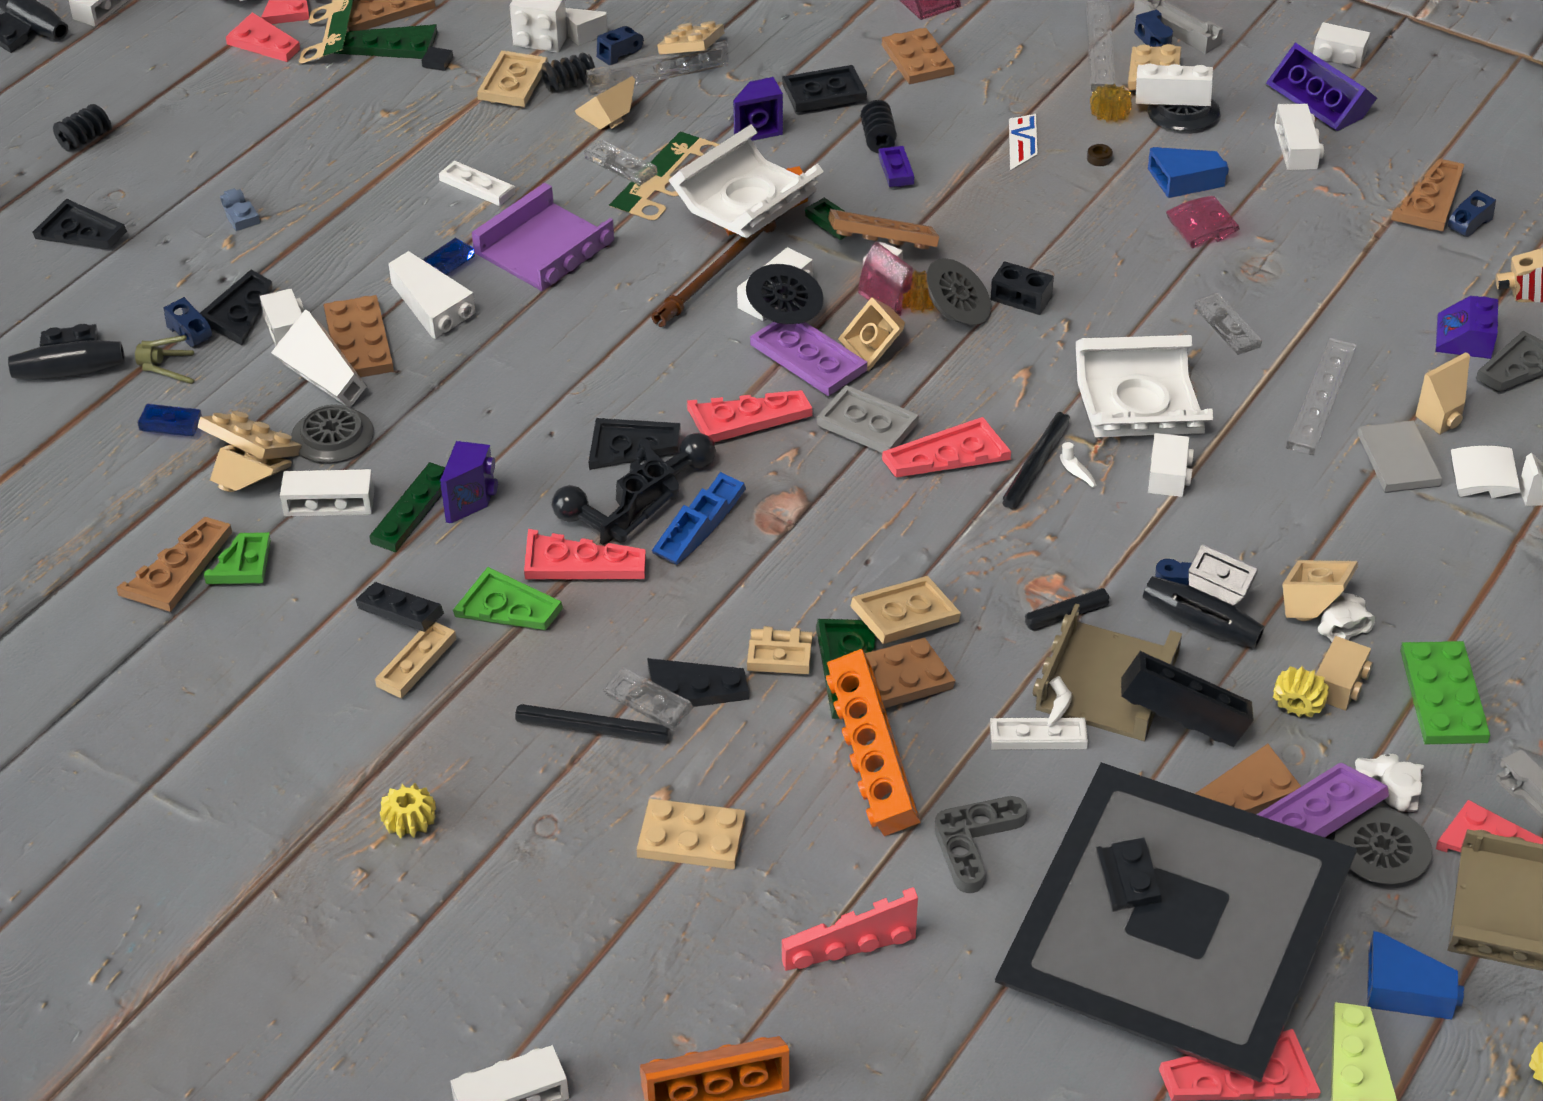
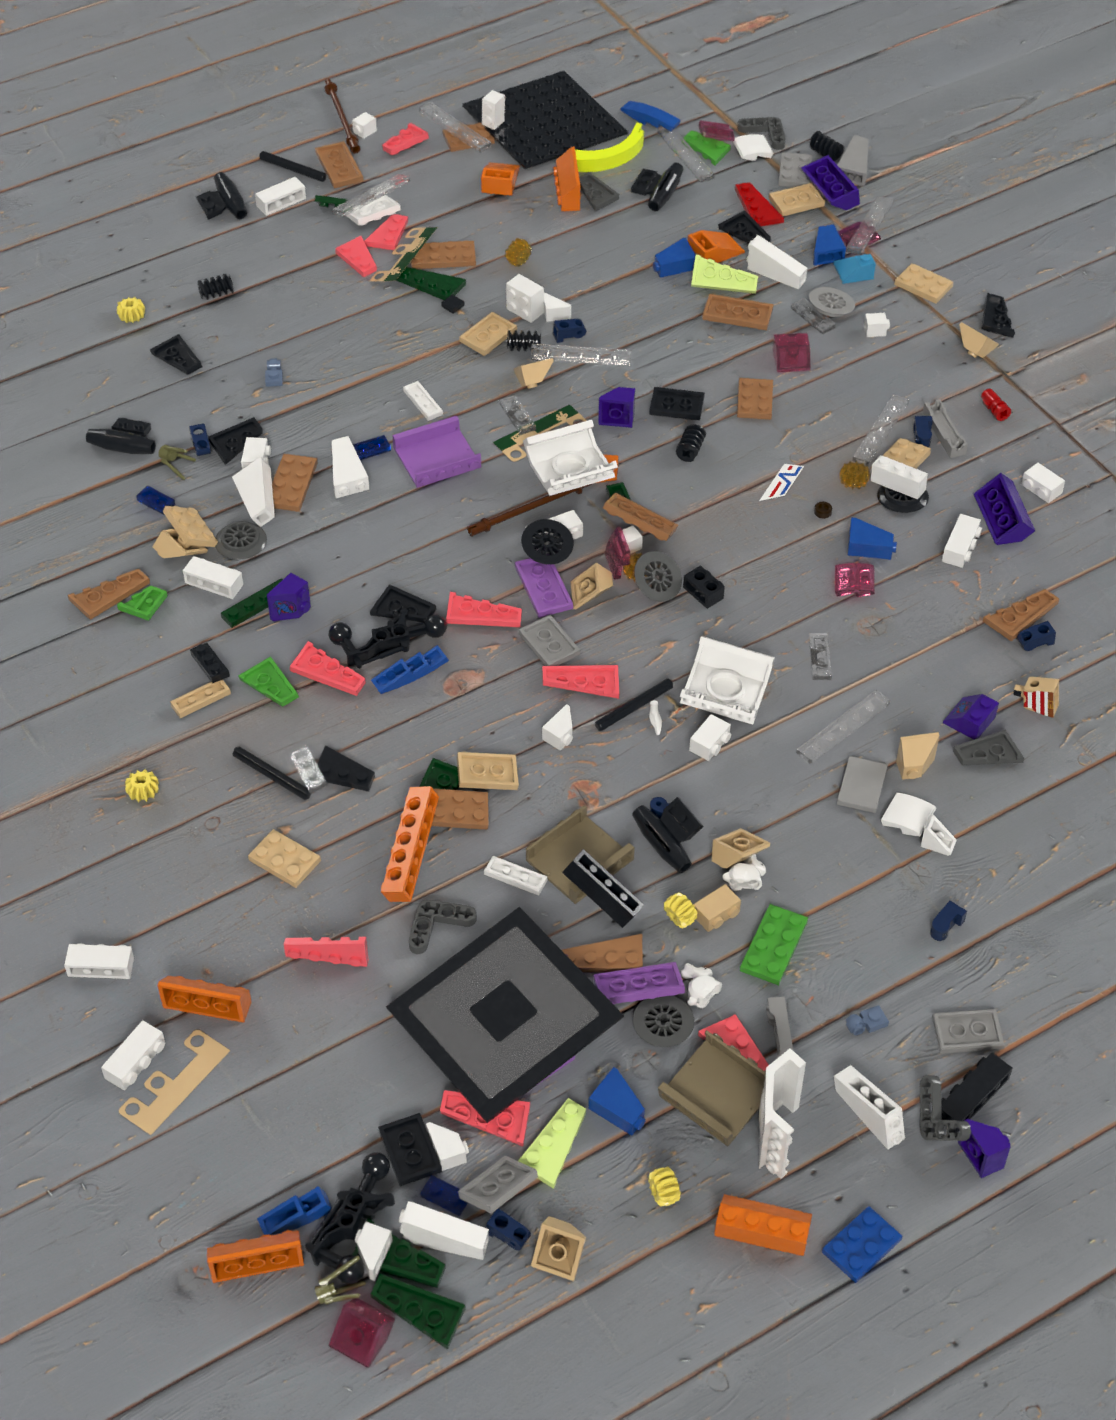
camera: 25 degrees right, 5 degrees up
tan plate [657,21,725,55] -> none
tan plate [747,626,813,674] -> none
dark purple plate [878,146,914,187] -> none
black axle [1025,588,1110,630] -> none
white bar [1047,676,1072,726] -> none
black plate [1096,837,1161,912] -> none
none -> white slope [542,704,573,751]

